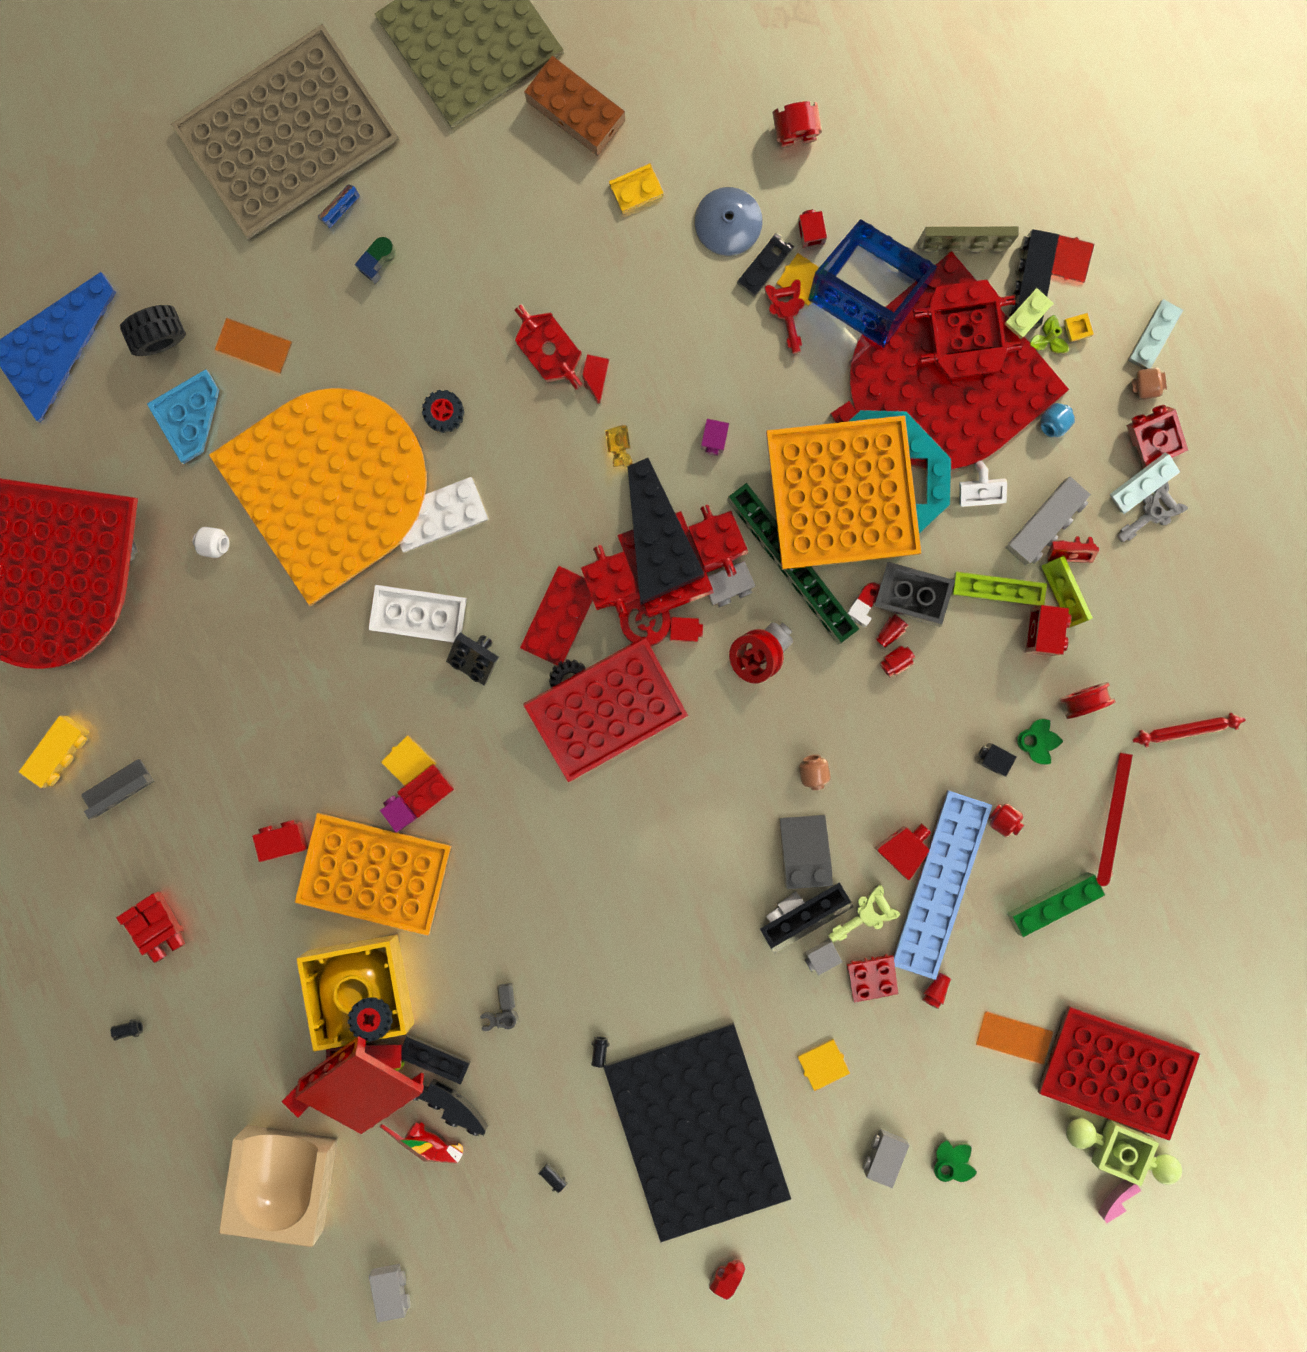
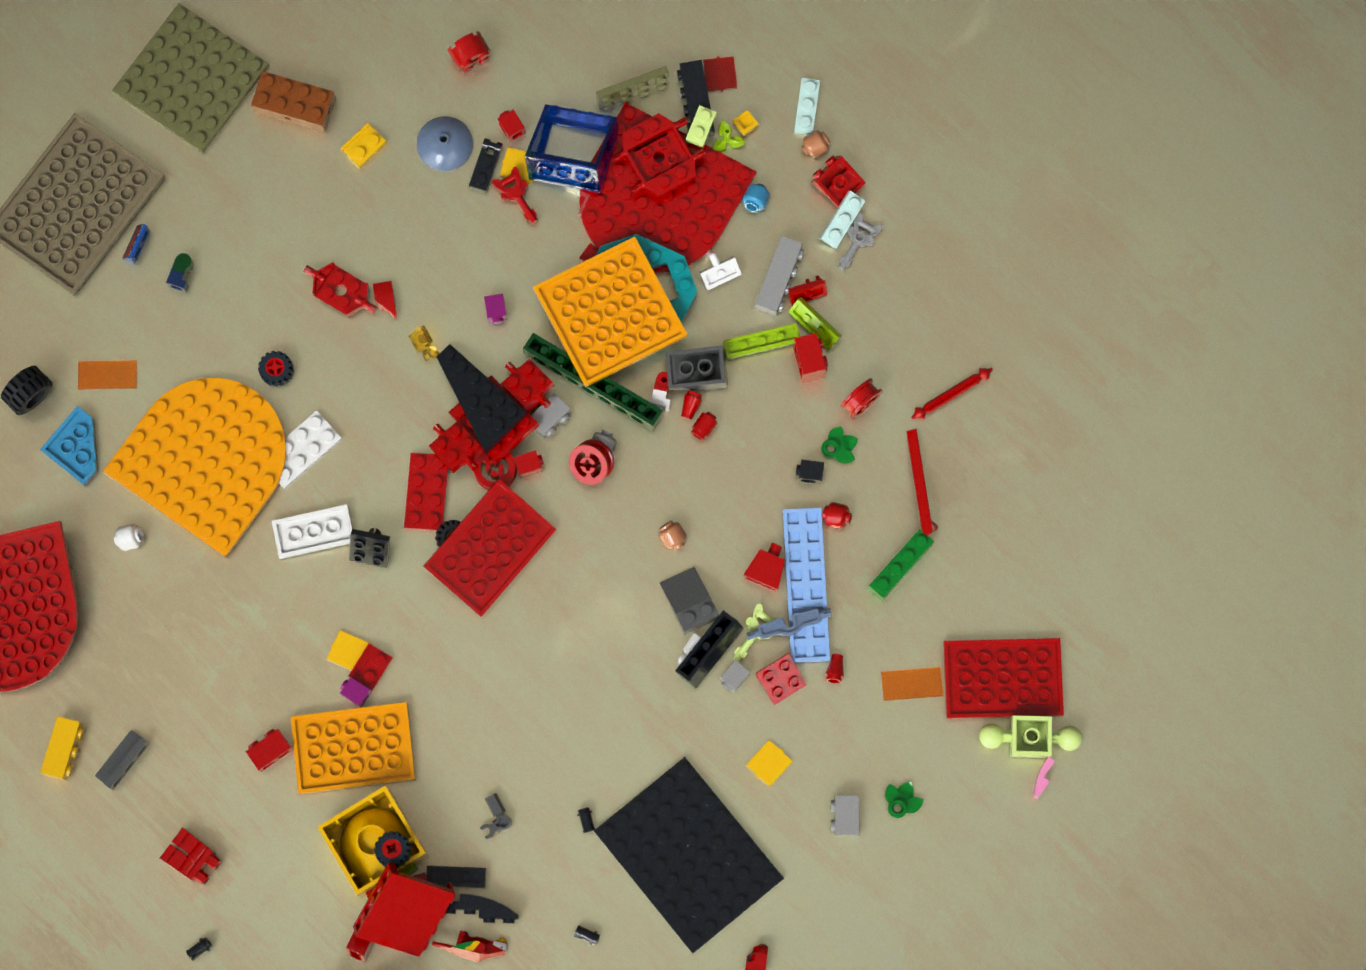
camera: 20 degrees left, 10 degrees down
none -> sand blue piece [746,608,832,640]

